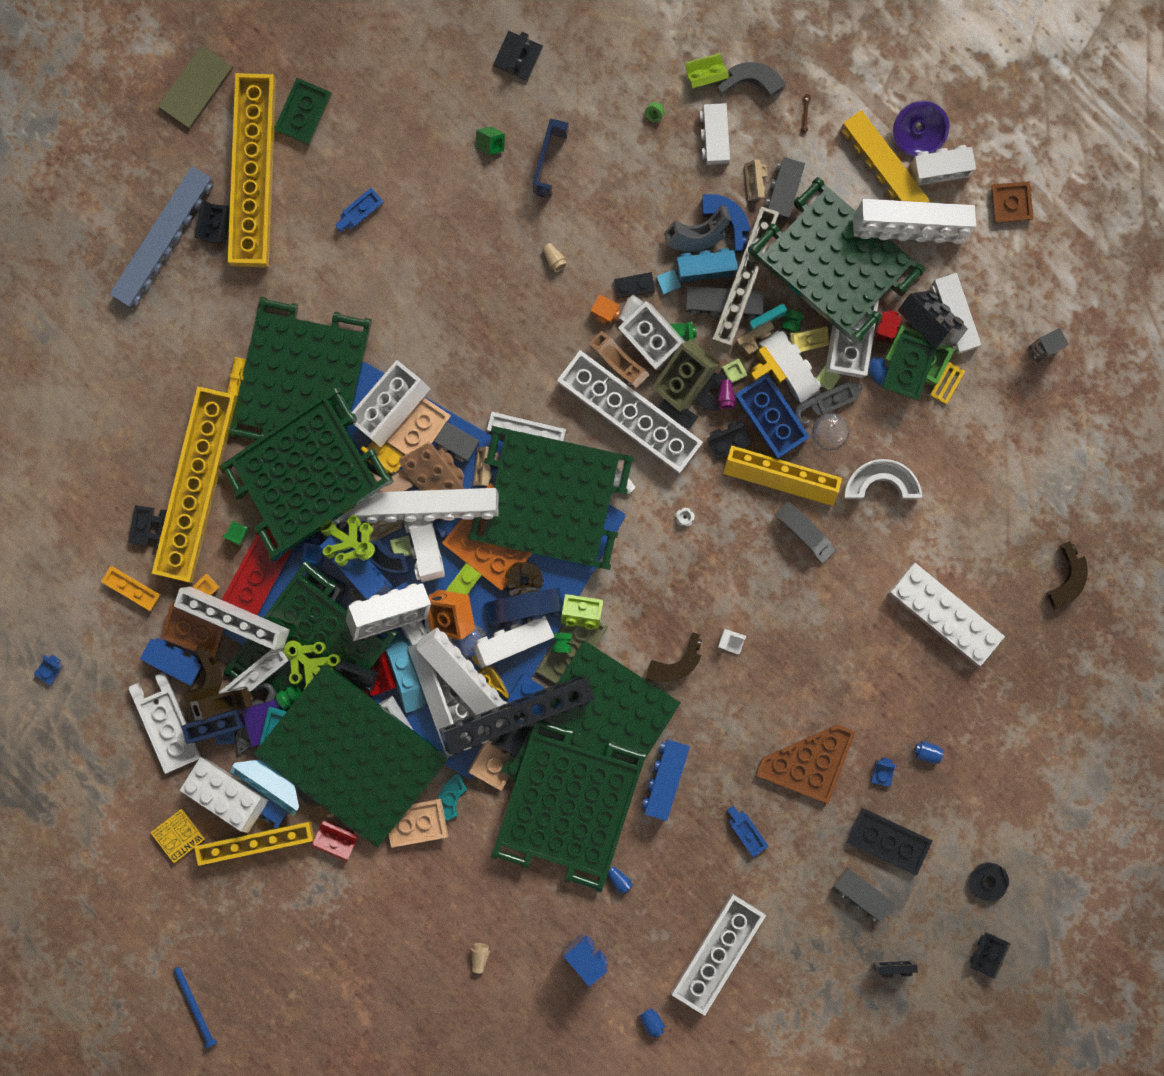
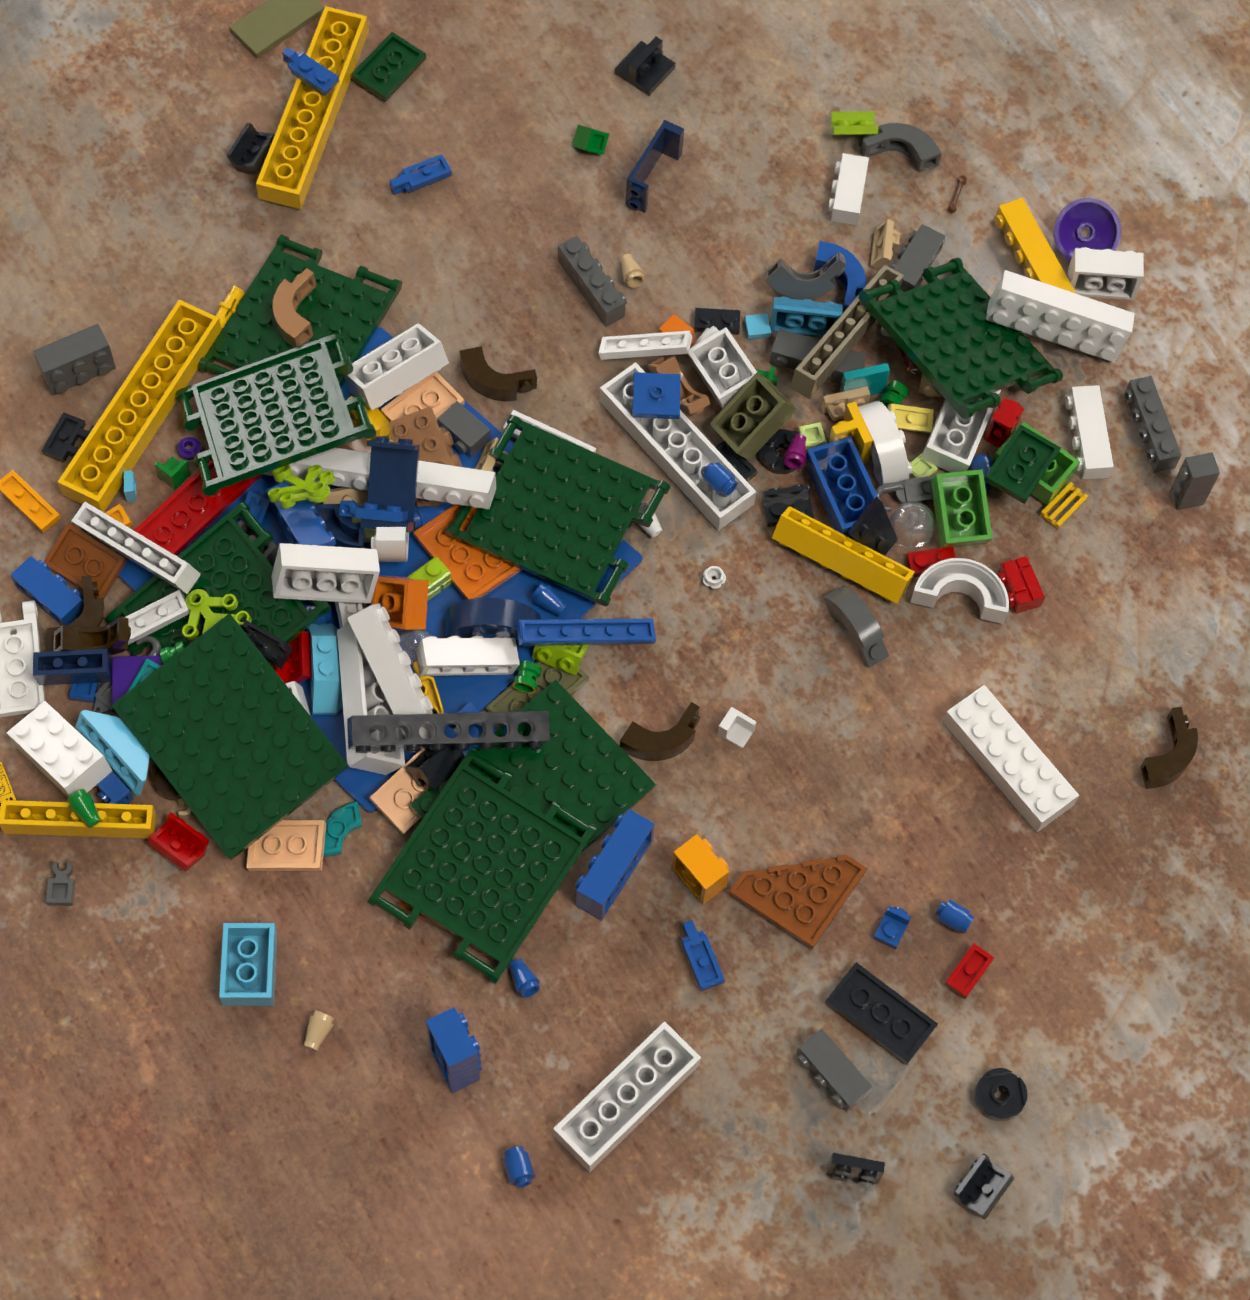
camera: 10 degrees right, 20 degrees down
sand blue brick [110,166,214,309] -> none
dark brown plate [504,562,544,596] -> none
bright green tile [645,102,665,123] -> none
black brick [897,290,968,349] -> none
dark orange plate [991,181,1034,223] -> none
none -> dark grey brick [33,324,116,395]
none -> dark grey plate [46,862,75,906]
none -> green cone [67,789,102,828]
none -> medium azure tile [124,470,137,503]
none -> dark purple plate [178,437,202,460]
none -> medium azure brick [219,923,277,1006]
none -> medium nougat arch [273,268,317,348]
none -> blue hinge [282,47,340,96]
none -> blue hinge [339,500,408,522]
none -> dark blue panel [360,436,420,533]
none -> dark brown arch [459,346,537,402]
none -> blue tile [516,618,656,646]
none -> blue cone [531,583,568,617]
none -> dark grey brick [558,236,627,327]
none -> white plate [598,331,692,360]
none -> blue plate [633,372,681,419]
none -> light orange brick [671,834,729,905]
none -> blue brick [703,462,738,497]
none -> black wing [847,496,898,556]
none -> red plate [906,547,956,578]
none -> bright green brick [931,469,993,548]
none -> red plate [944,943,995,999]
none -> red brick [997,556,1045,614]
none -> dark grey brick [1124,376,1182,473]

